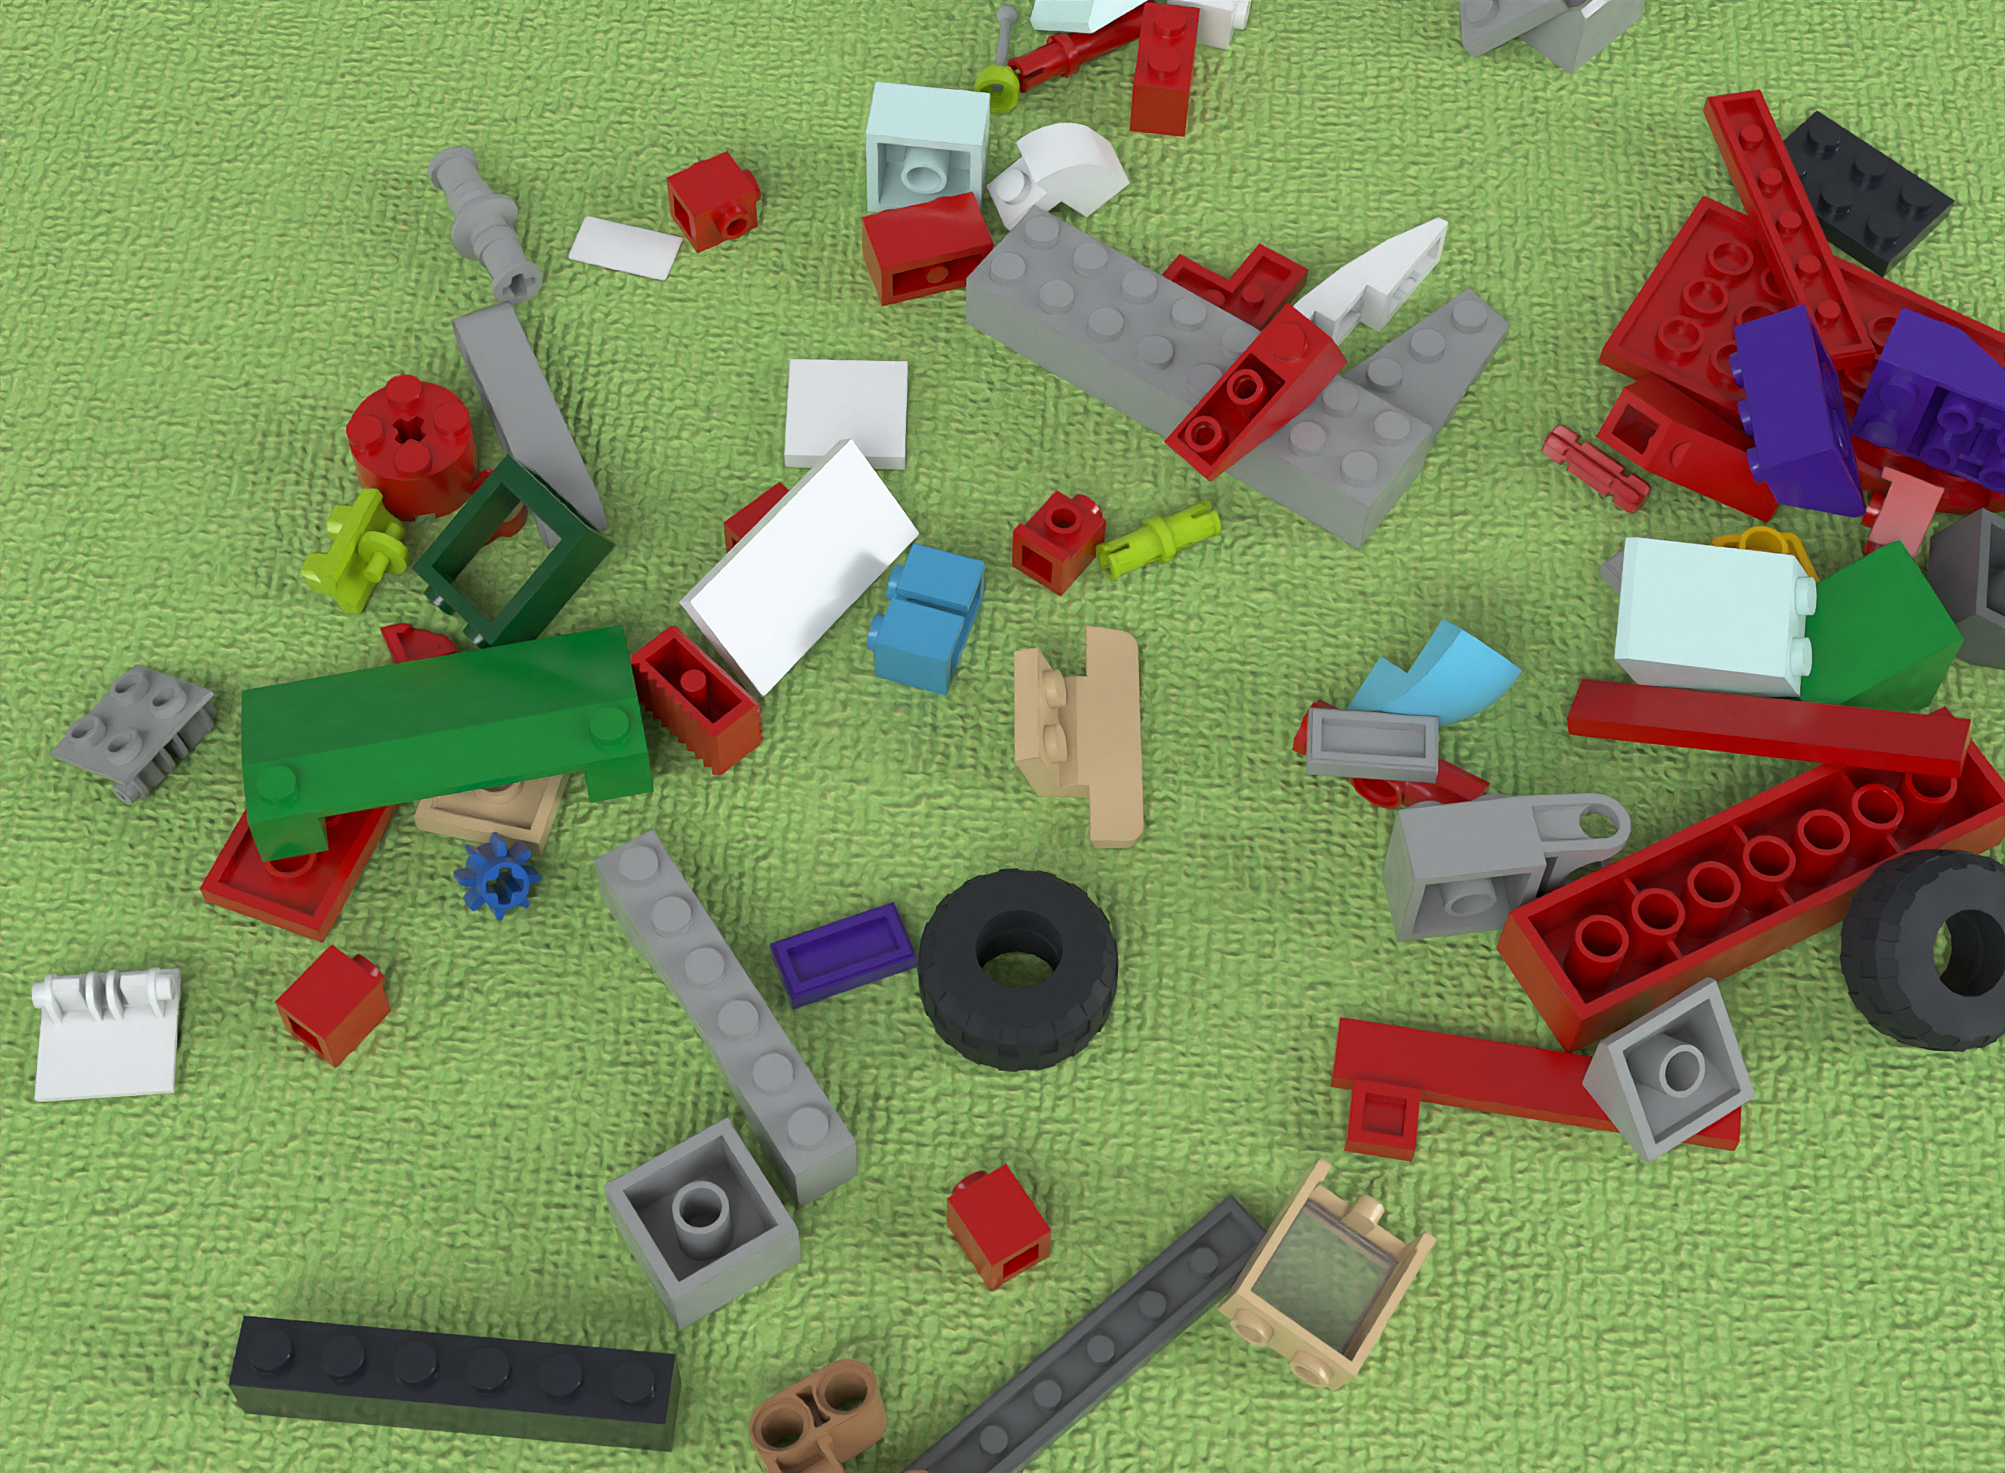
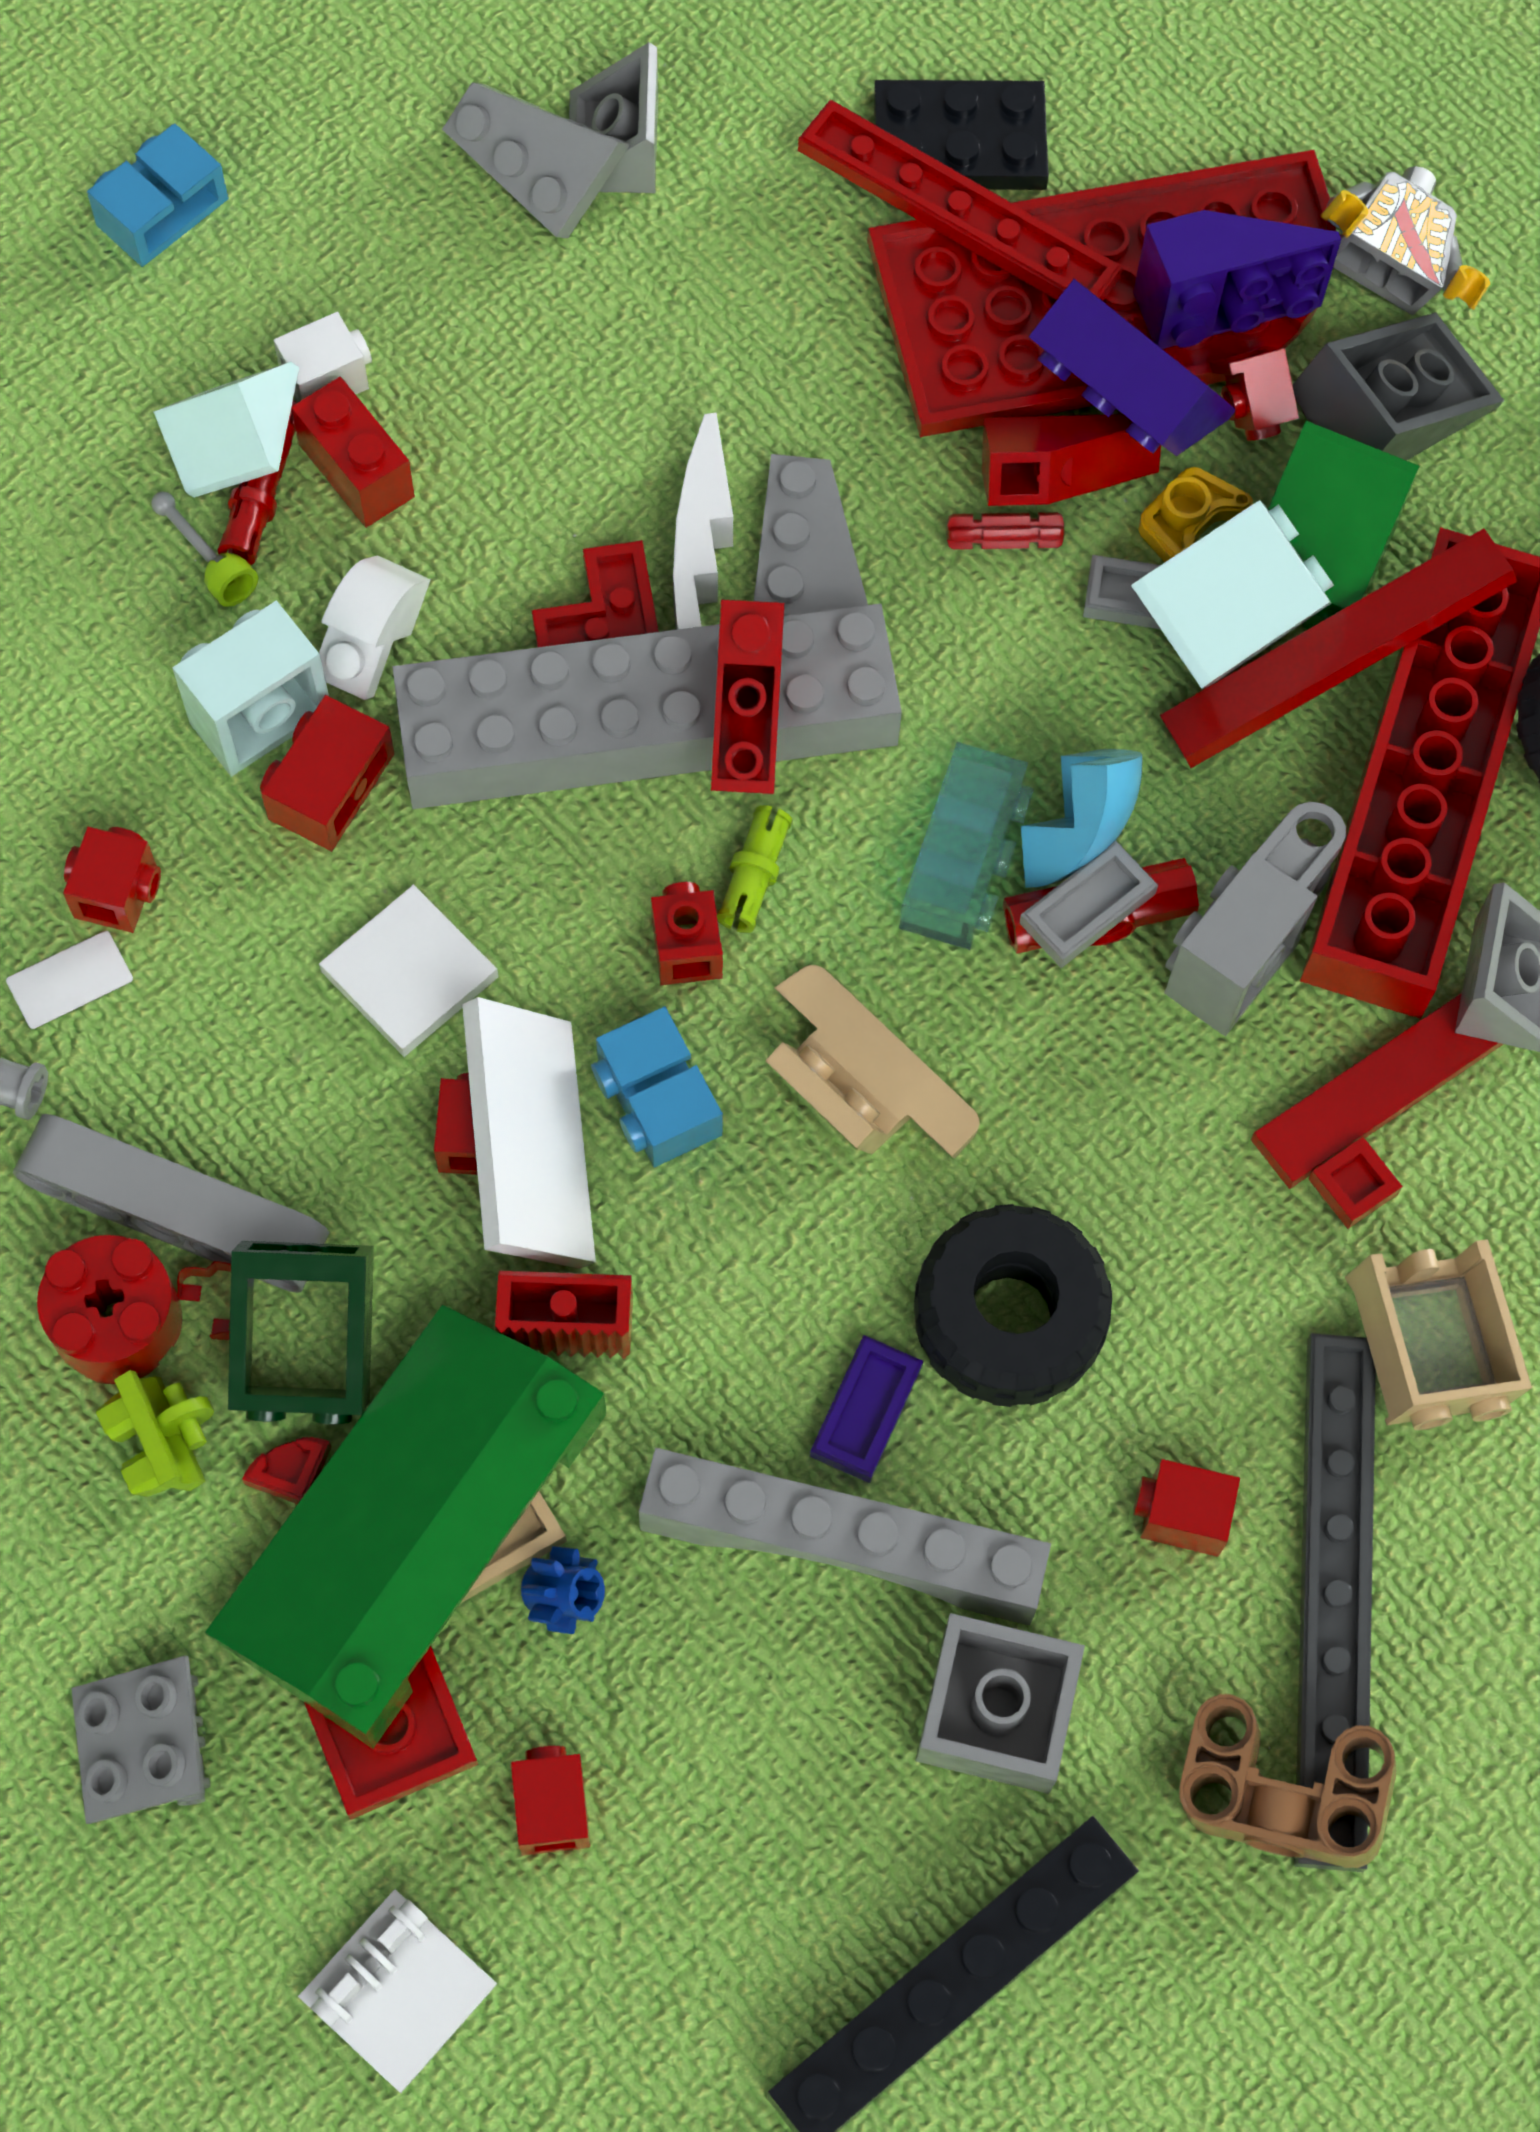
camera: 45 degrees left, 10 degrees up
none -> clear light blue brick [899,742,1034,950]

